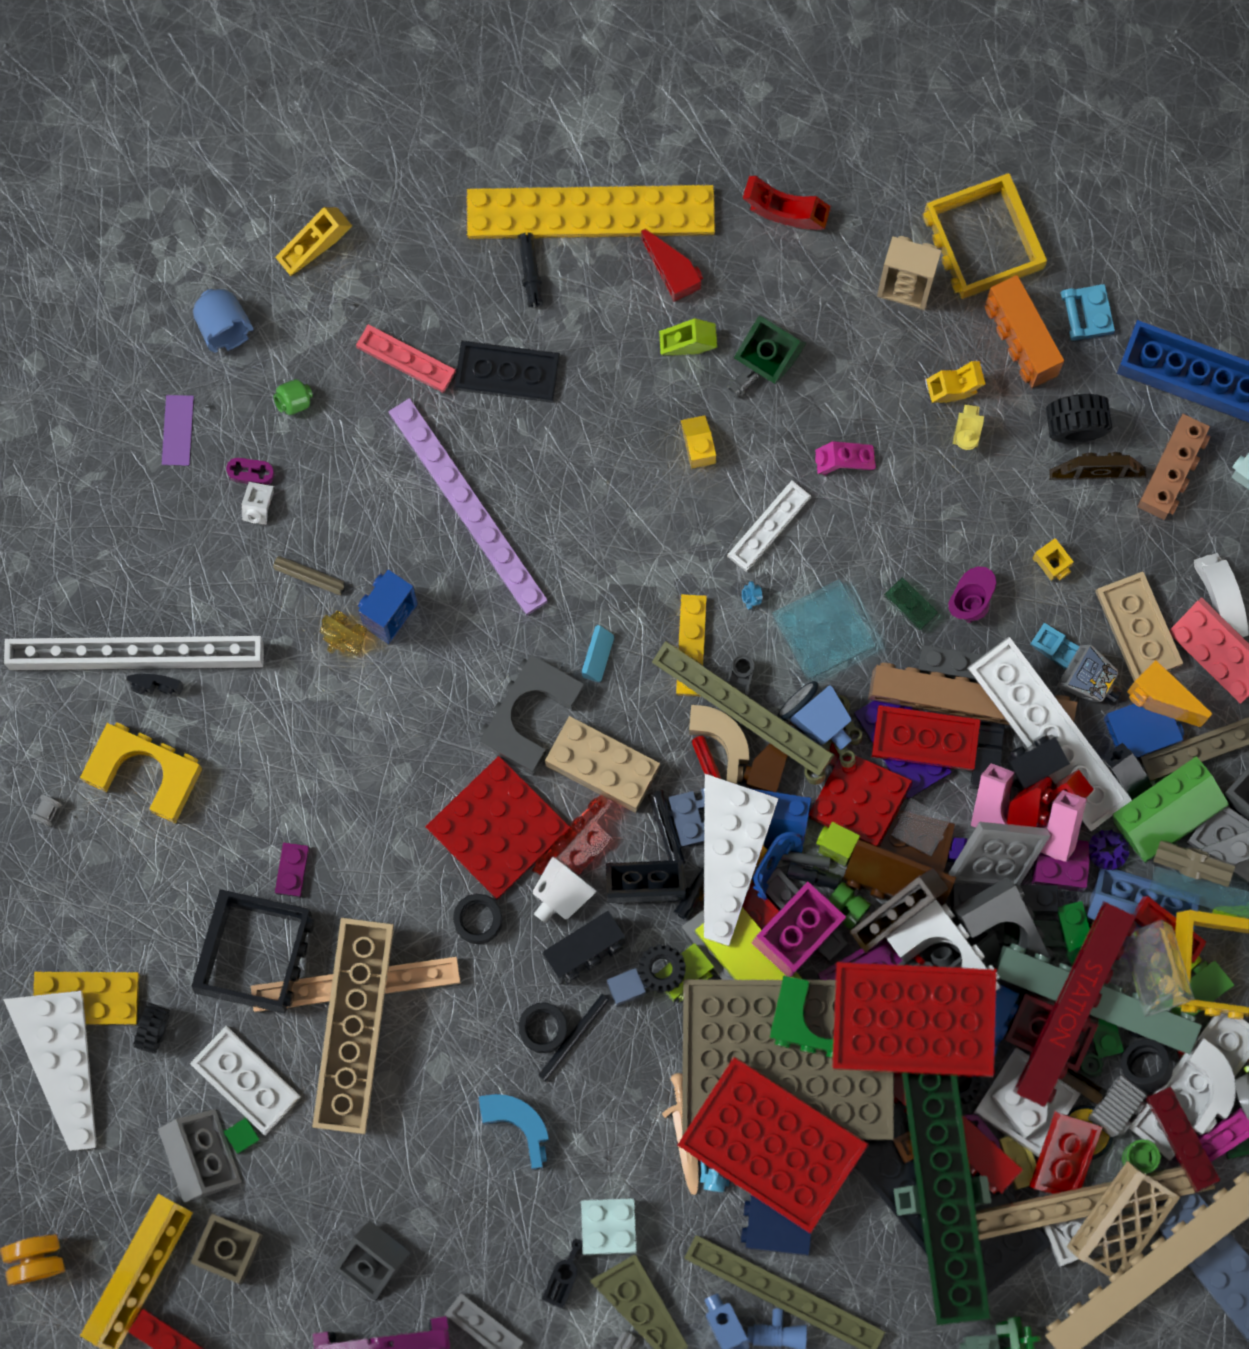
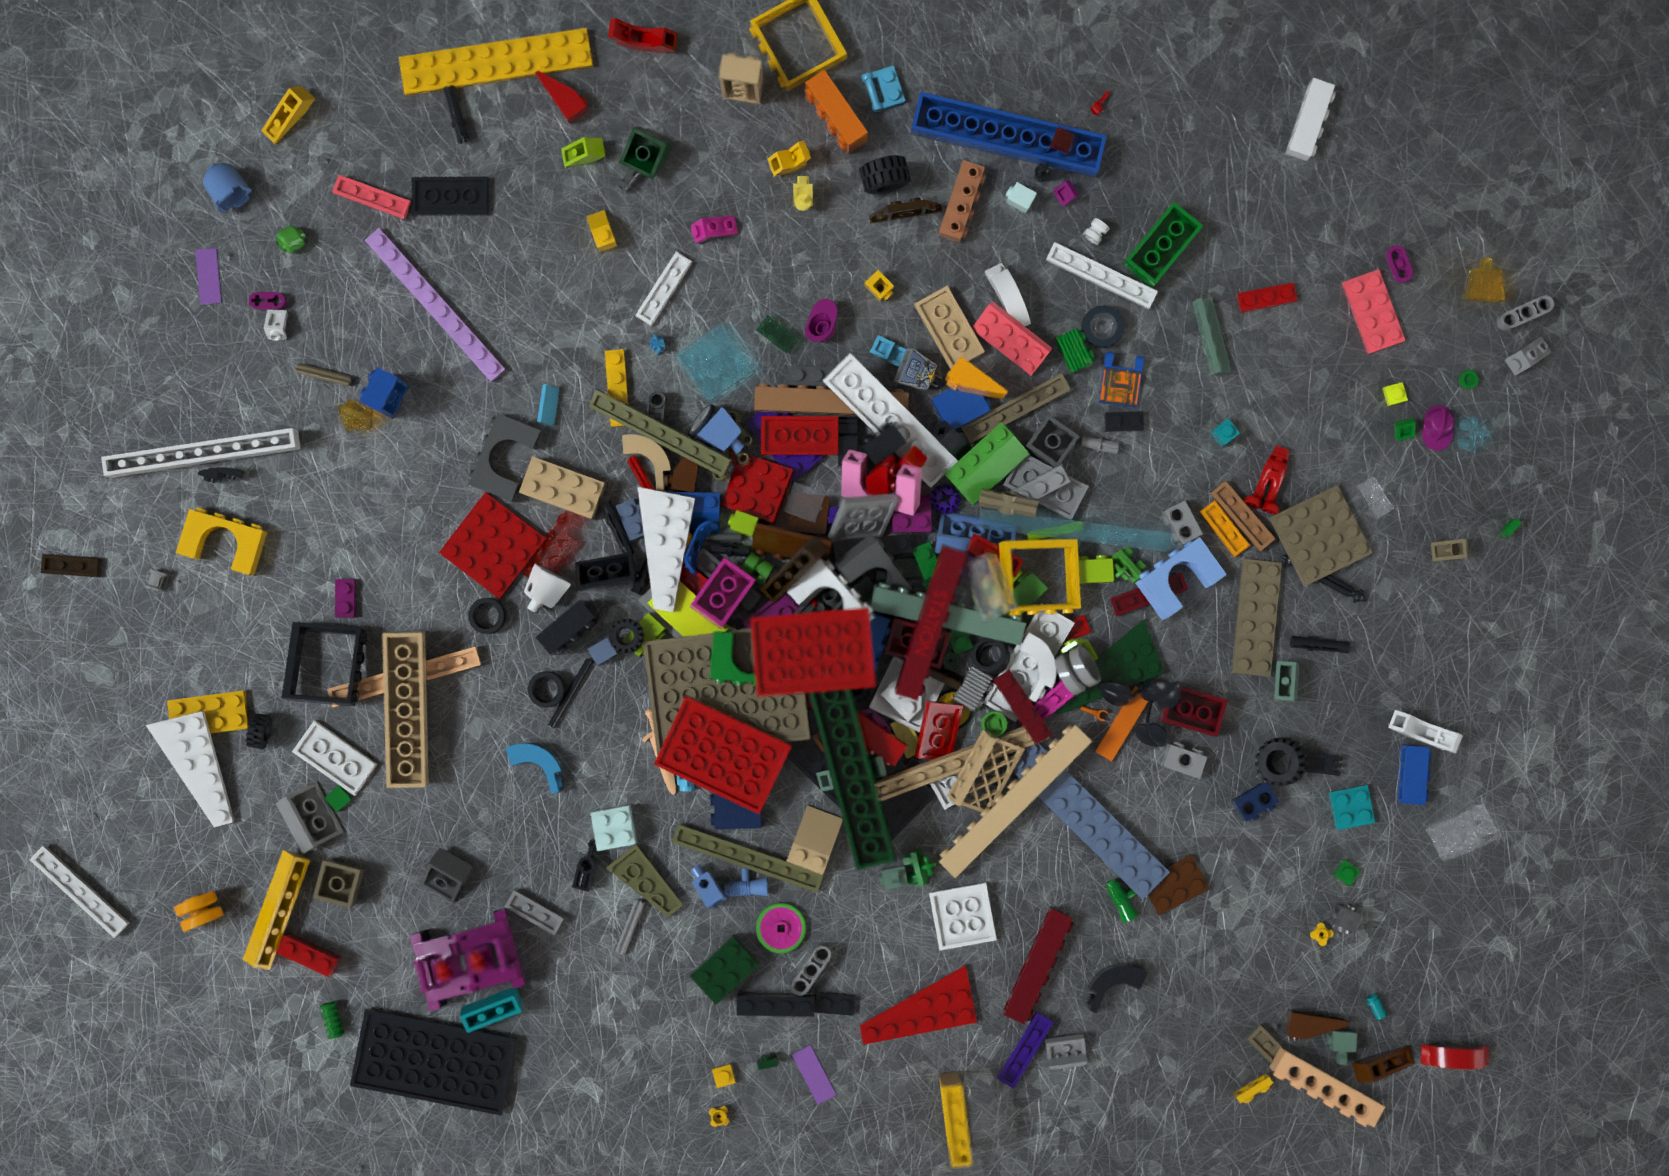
camera: 10 degrees left, 10 degrees up
none -> tan slope [787,805,843,875]

